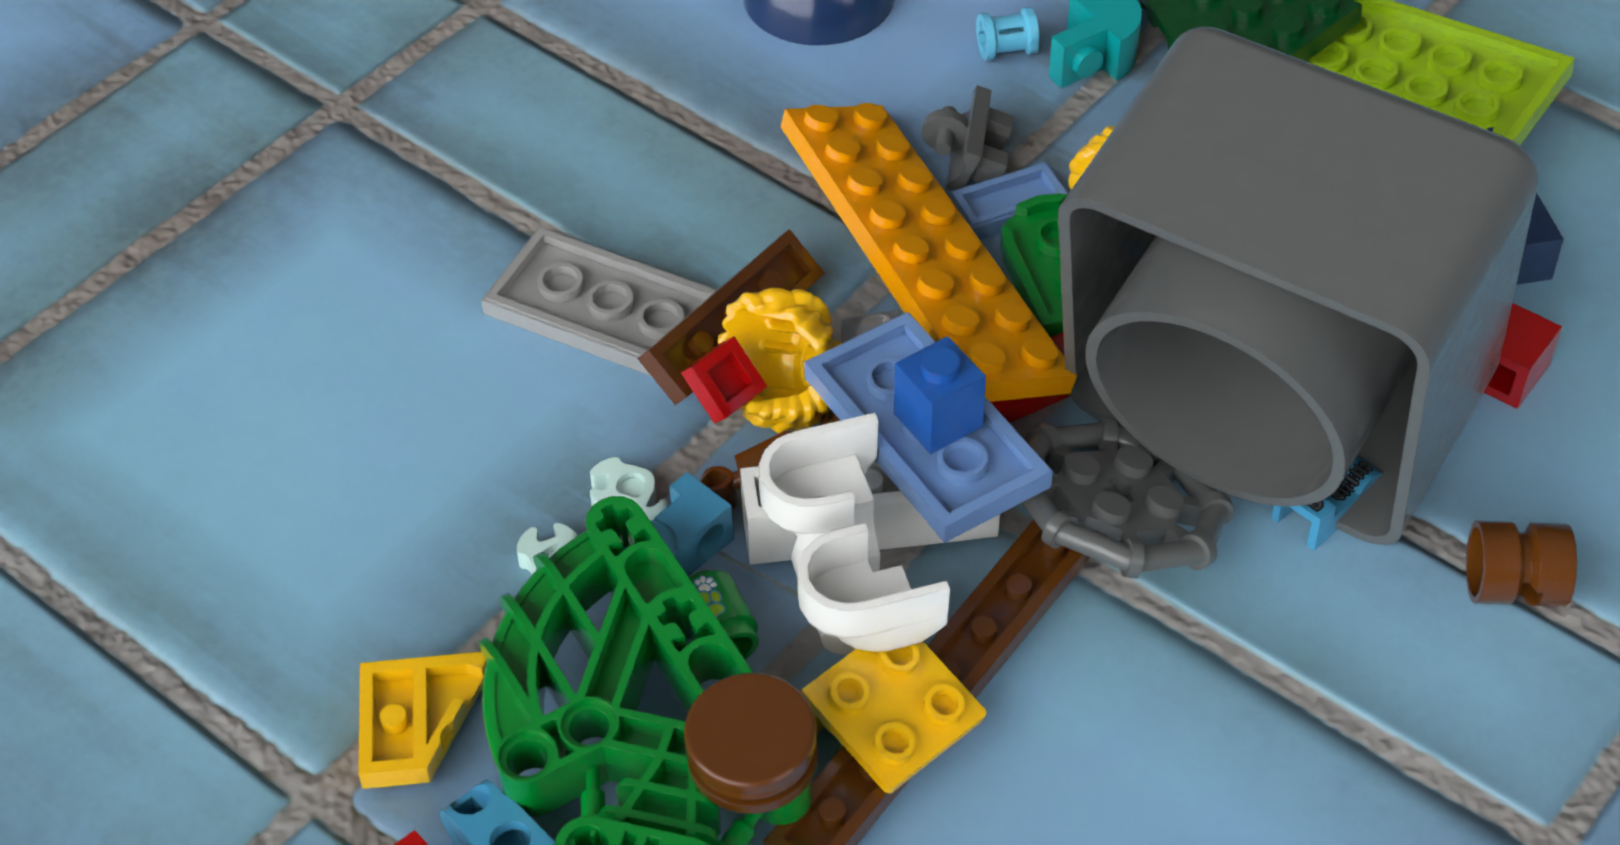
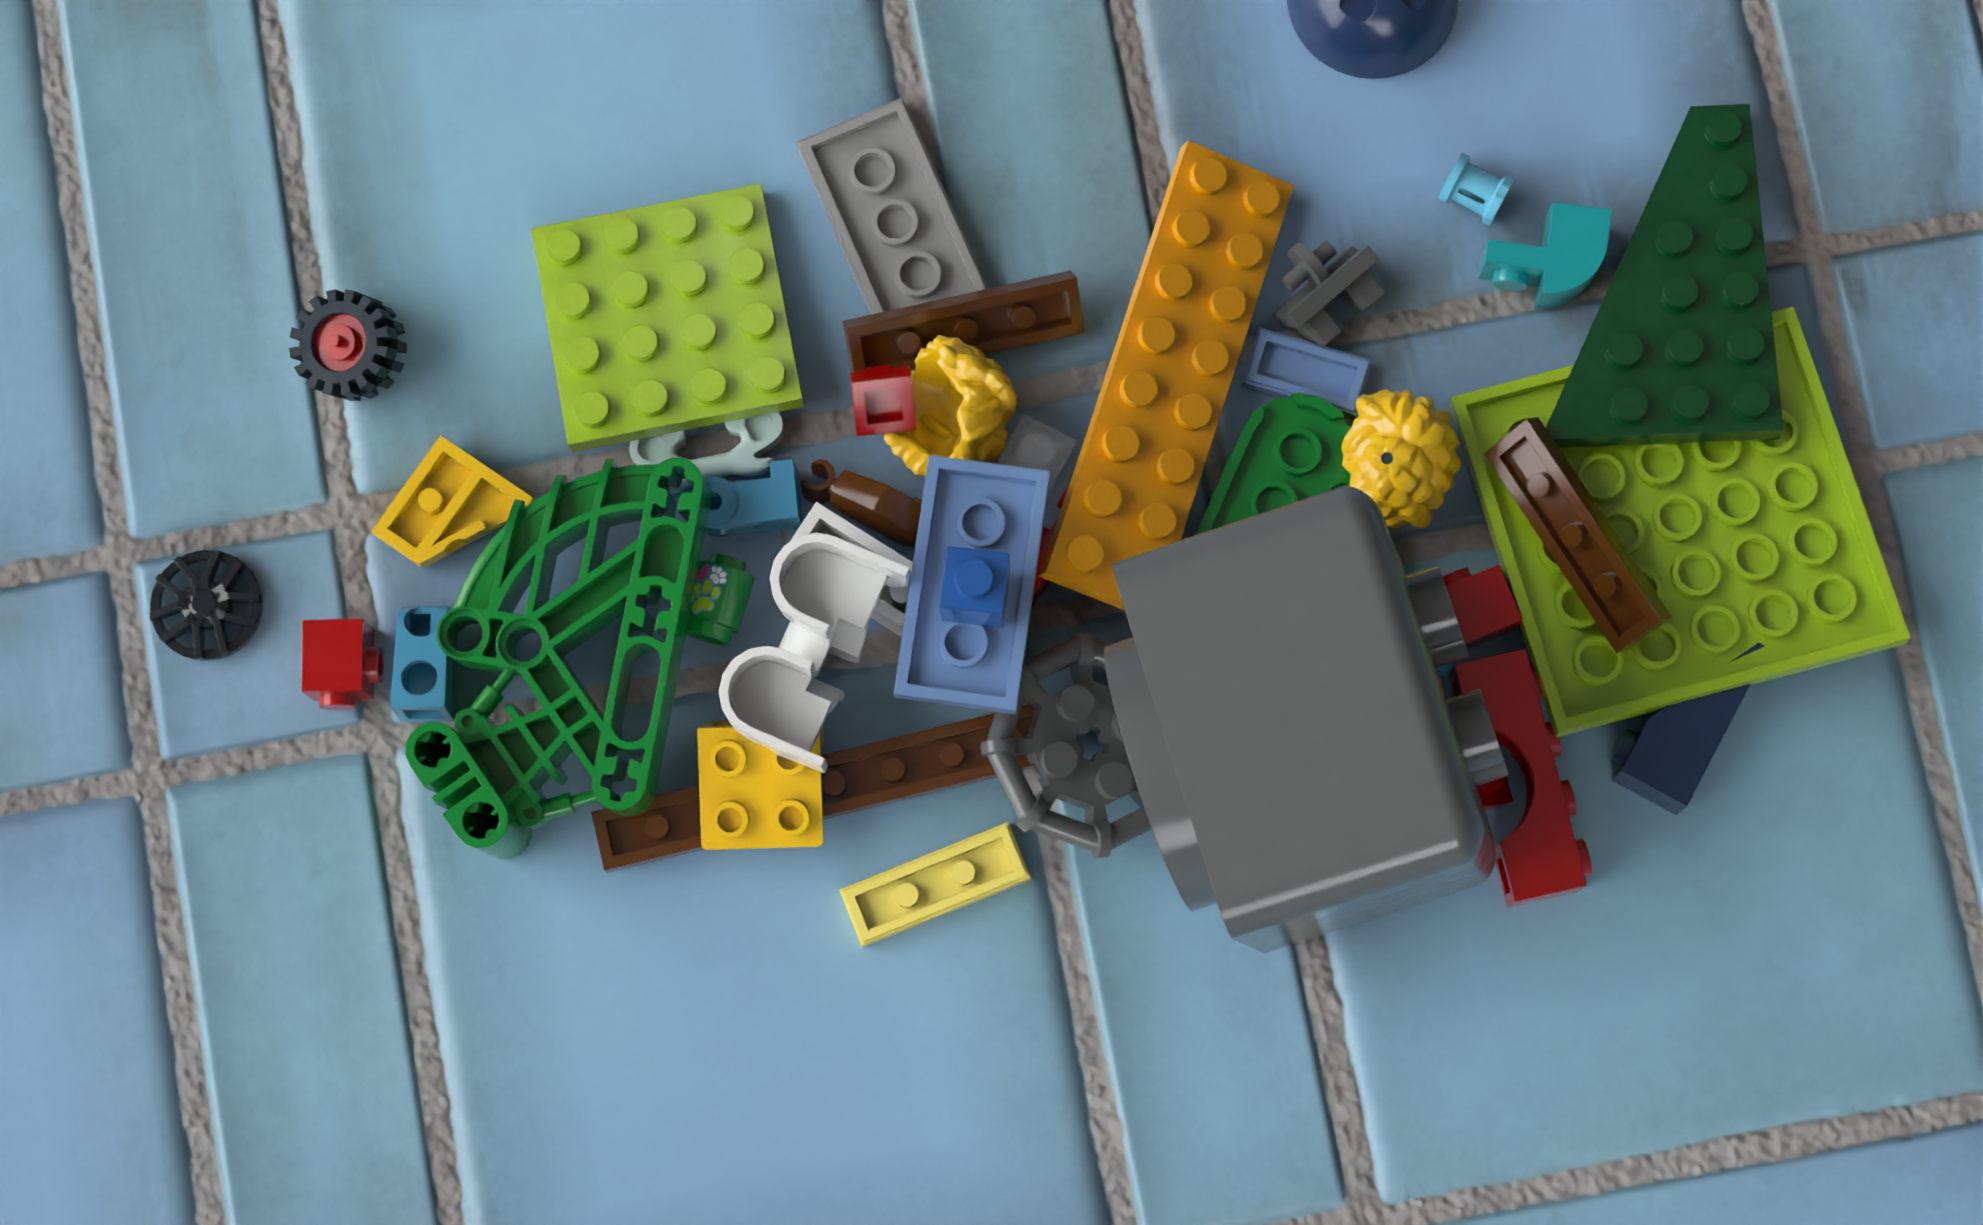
camera: 45 degrees right, 30 degrees up
reddish brown head [684,673,818,814] -> none
reddish brown wheel [1466,520,1577,607] -> none
none -> black wheel [289,289,407,401]
none -> lime plate [531,183,804,453]
none -> light yellow tile [839,822,1031,948]

